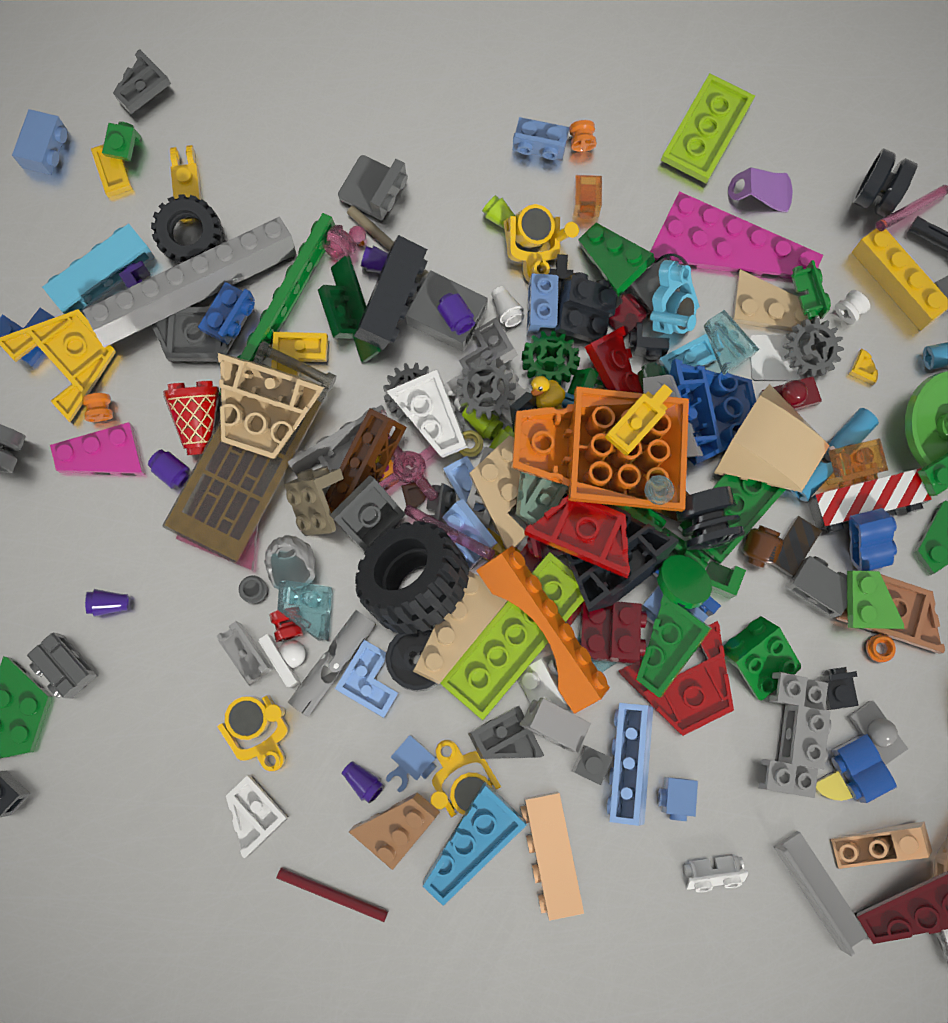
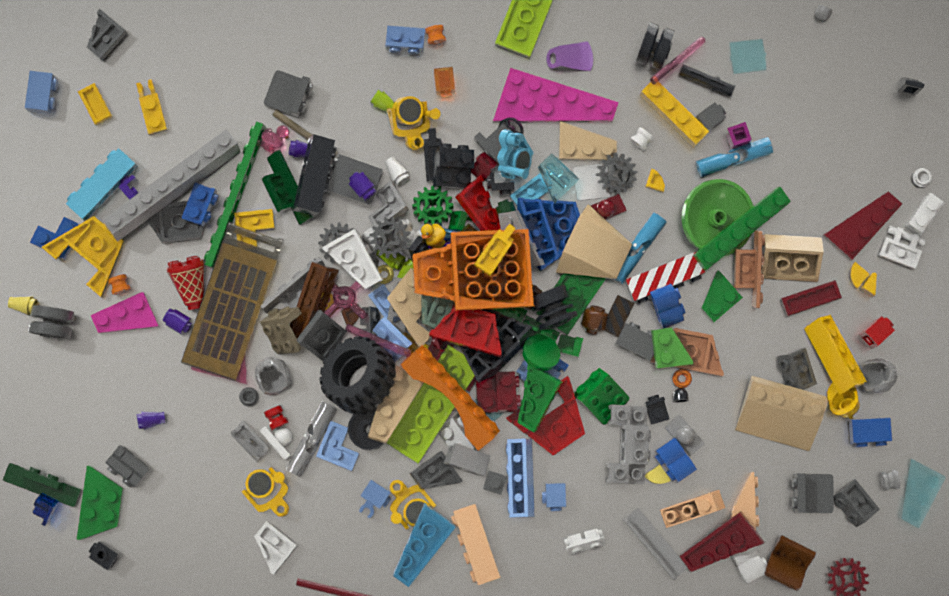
camera: 10 degrees left, 5 degrees up
green bracket [102,121,141,161] -> none
black tyre [151,194,223,264] -> none
tan wedge [218,353,325,459] -> none
clear light blue wing [277,580,332,641] -> none
dark purple cone [341,761,384,804] -> none
medium nougat wing [349,792,440,870] -> none
medium blue bracket [526,273,558,336] -> none
green wing [578,222,655,297] -> none
clear light blue plate [645,475,674,505] -> none
green hinge [791,260,831,320] -> none
clear orange bracket [826,438,888,488] -> none
none -> black hinge [673,388,689,403]

